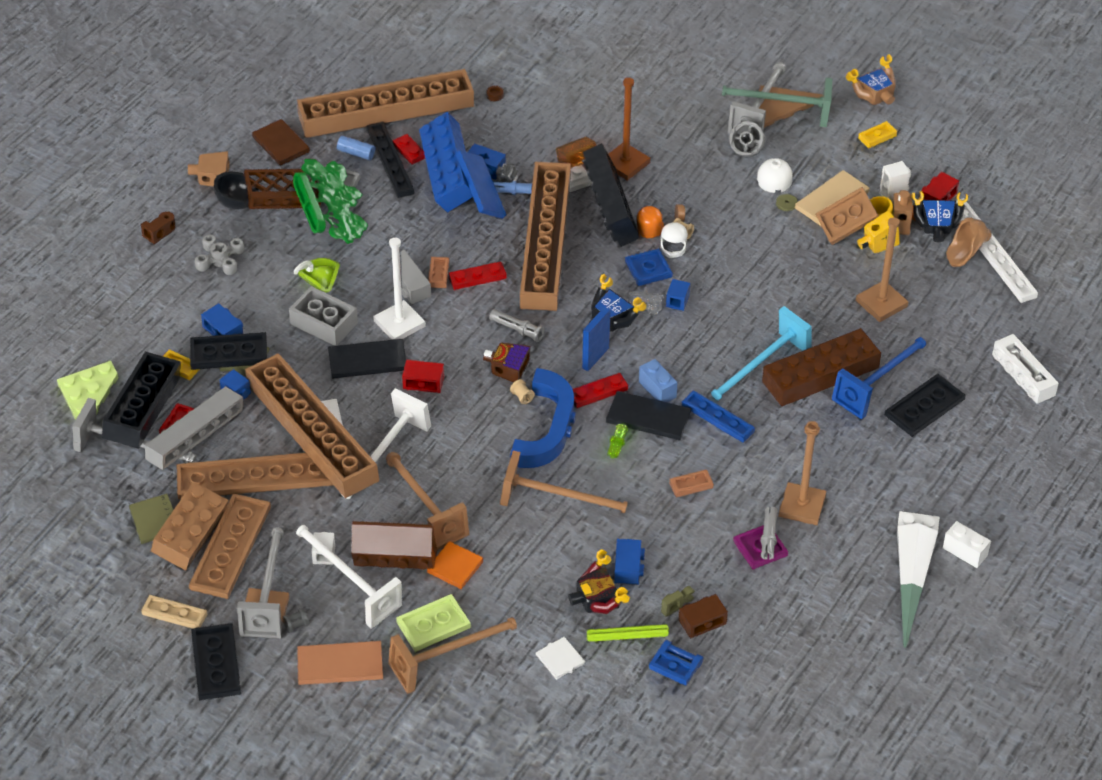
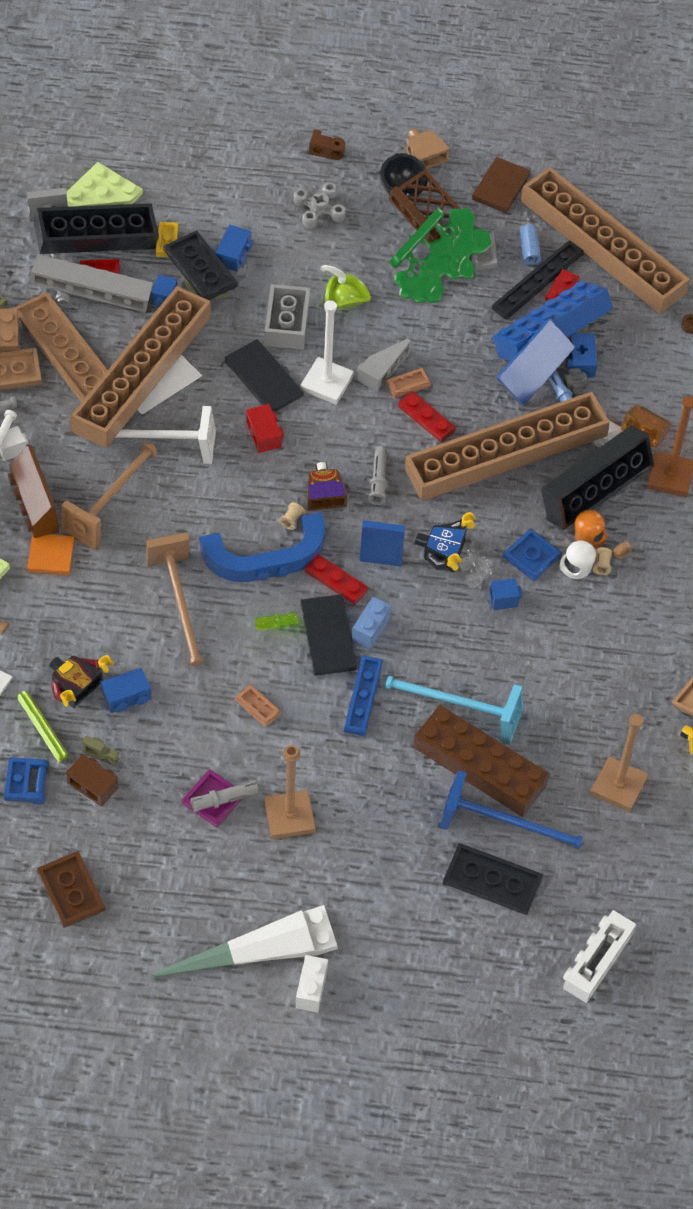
camera: 60 degrees right, 10 degrees up
none -> reddish brown plate [36,851,106,928]

